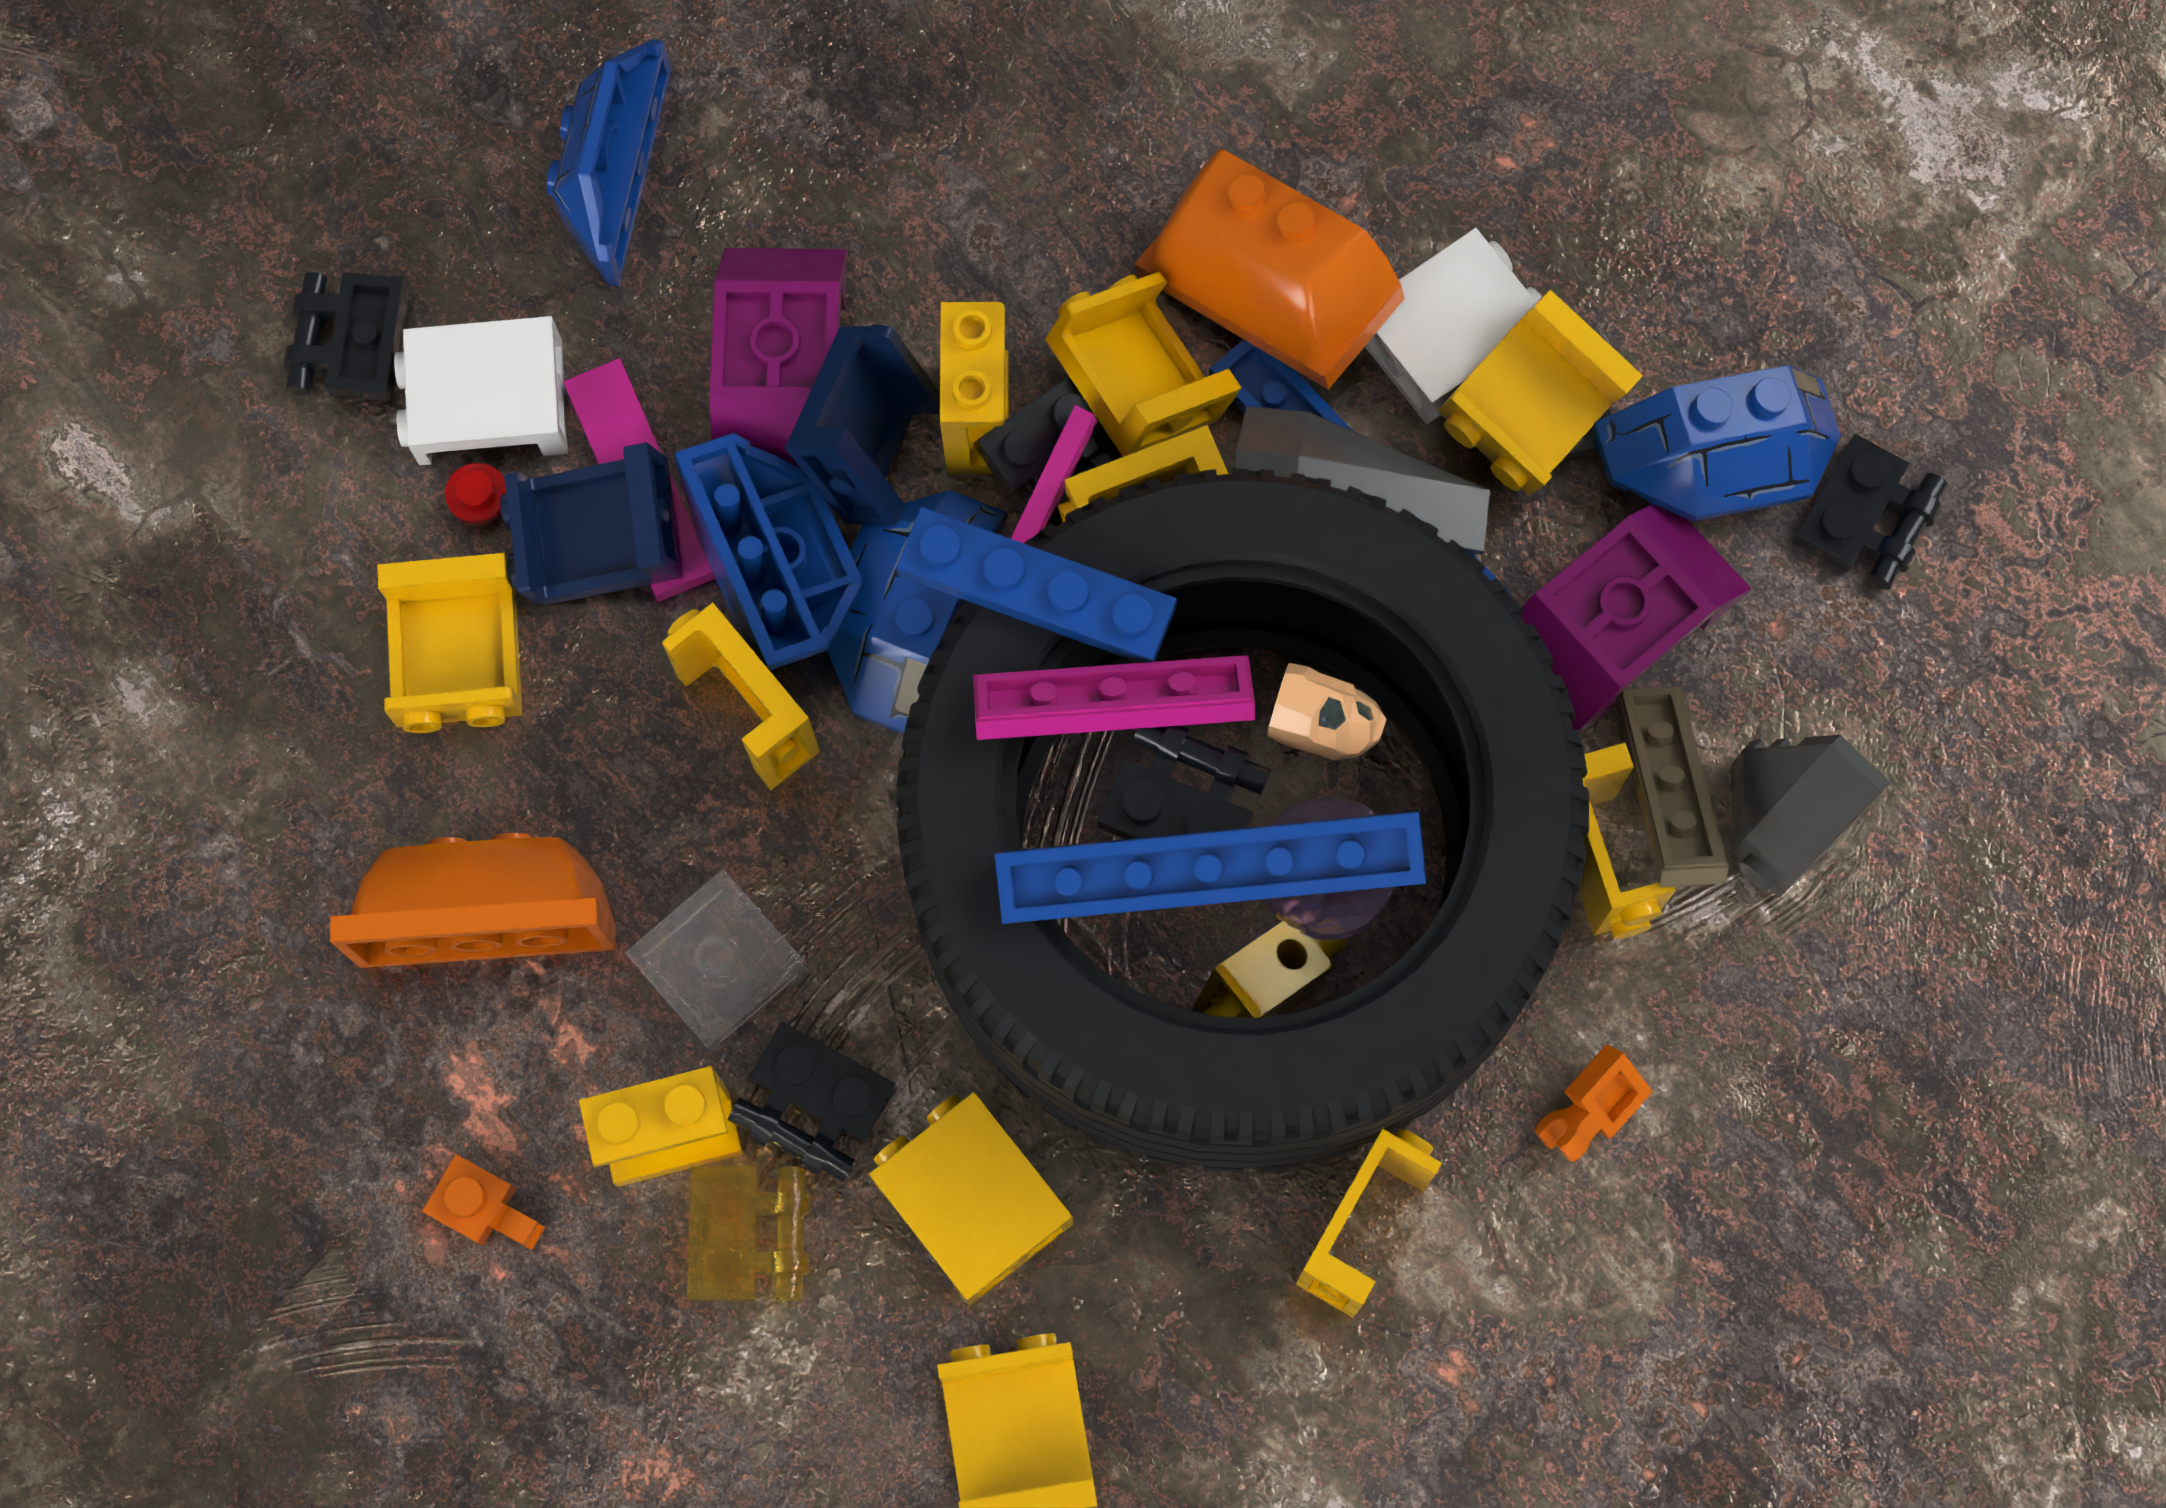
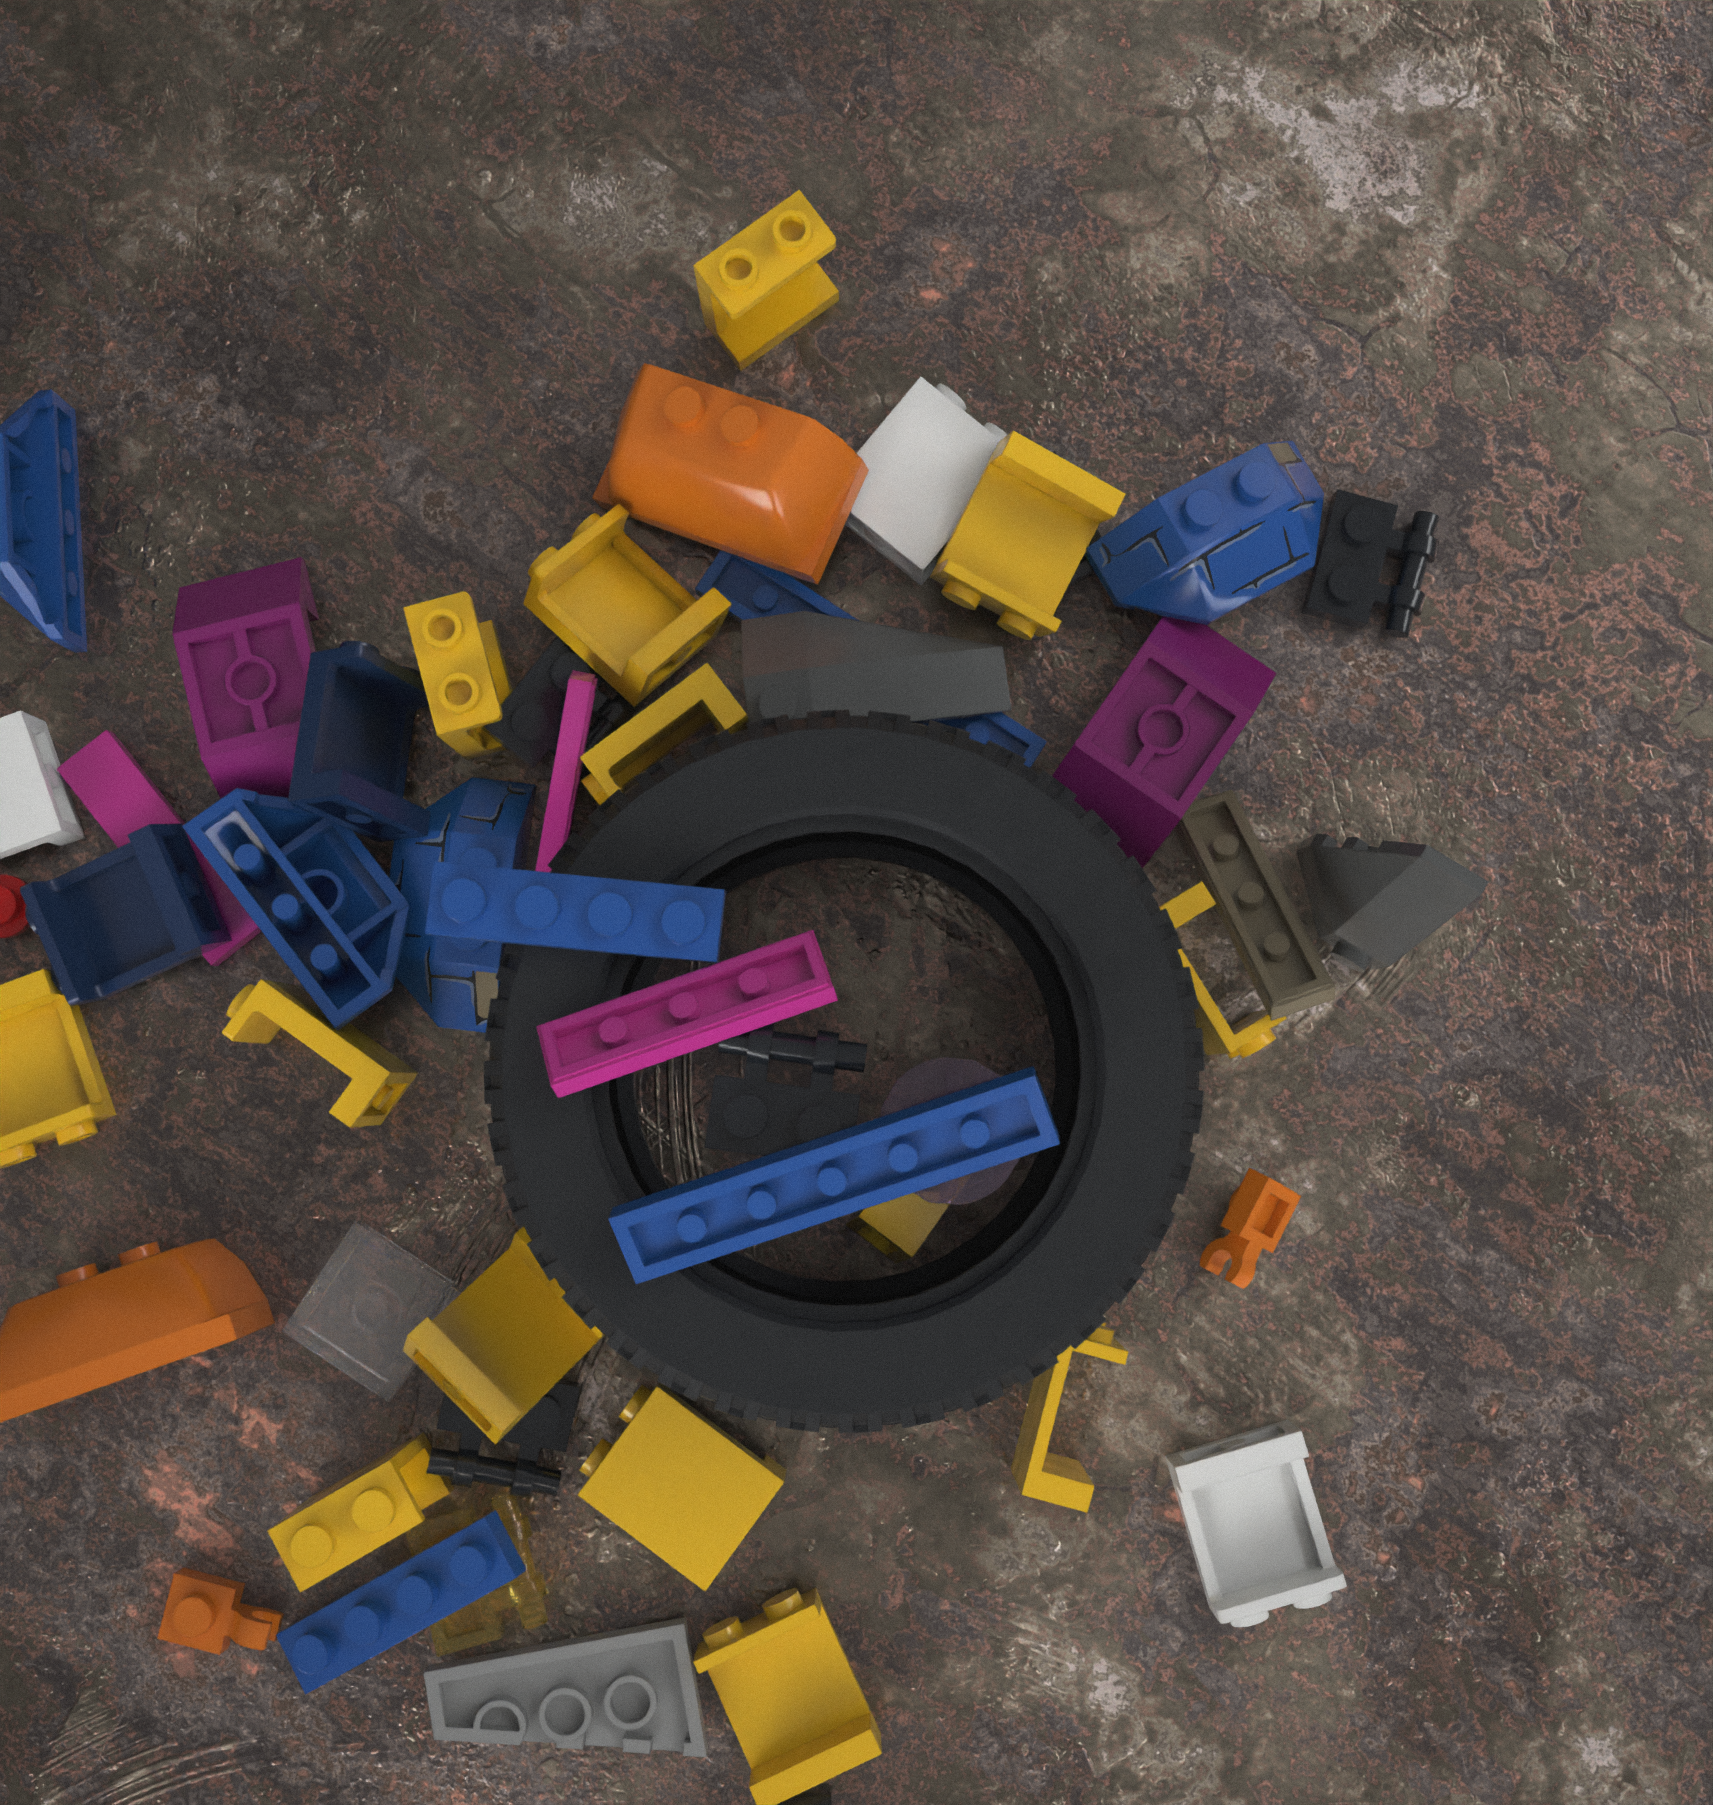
camera: 20 degrees left, 10 degrees up
light nougat rock [1267,663,1387,761] -> none
none -> blue plate [276,1510,527,1695]
none -> yellow panel [403,1226,605,1445]
none -> light grey wing [424,1617,708,1758]
none -> yellow panel [693,190,839,371]
none -> white panel [1165,1420,1347,1627]

